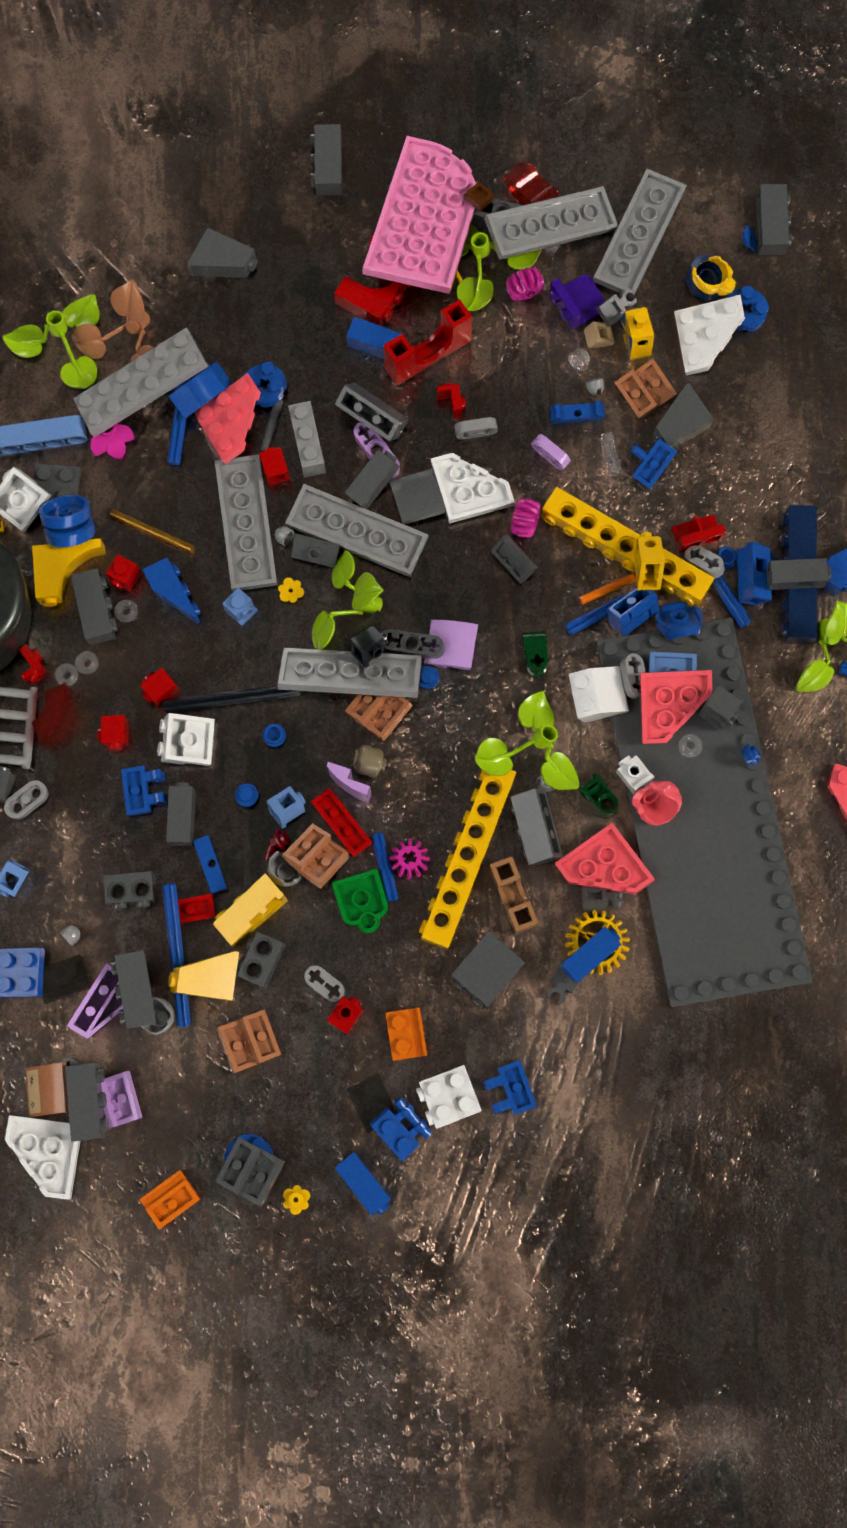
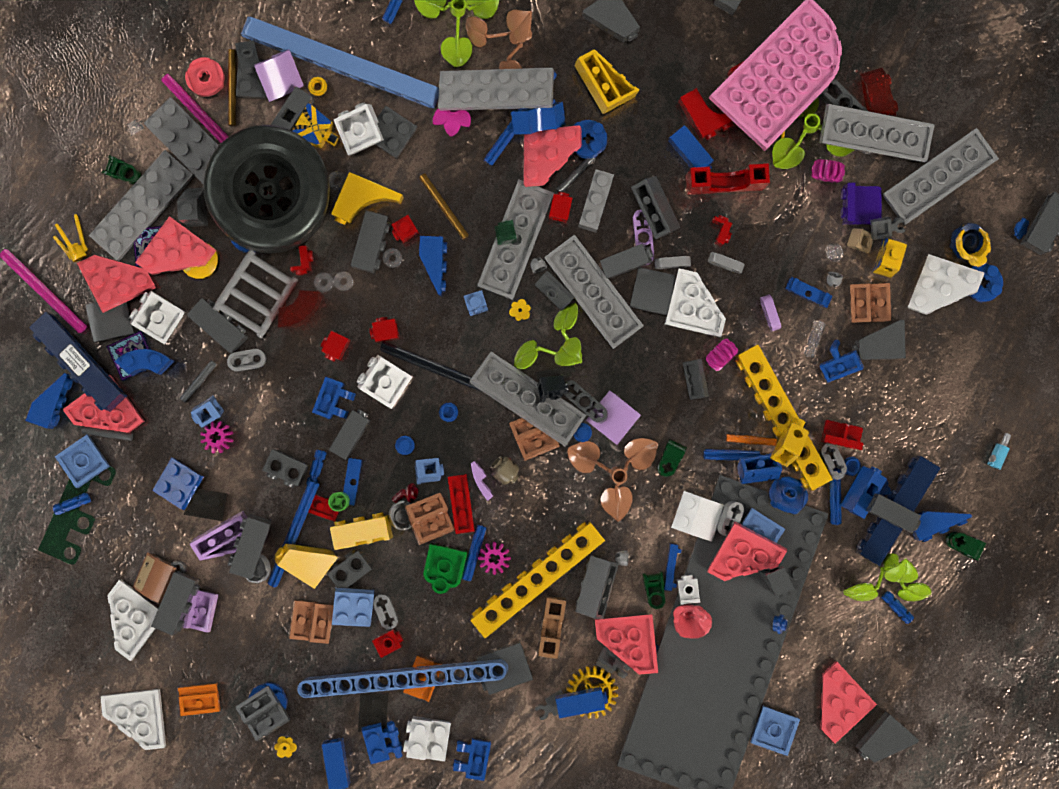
camera: 25 degrees right, 10 degrees up
blue wheel [39,495,96,547] -> none
light grey hinge [60,926,80,946] -> none
reddish brown tile [463,181,495,211] -> none
lime plant [475,691,579,790] -> none
clear plate [678,734,702,758] -> none
none -> white plate [101,689,166,750]
none -> dark pink gear [200,421,234,453]
none -> medium blue beam [297,659,508,698]
none -> blue axle [306,450,326,485]
none -> bright green wheel [328,492,350,511]
none -> medium blue plate [332,588,374,627]
none -> clear green brick [494,220,517,246]
none -> nougat plant [567,438,658,522]
none -> yellow wedge [574,49,639,114]
none -> light grey beam [654,256,691,269]
none -> blue piece [664,543,682,591]
none -> medium blue plate [750,705,800,756]

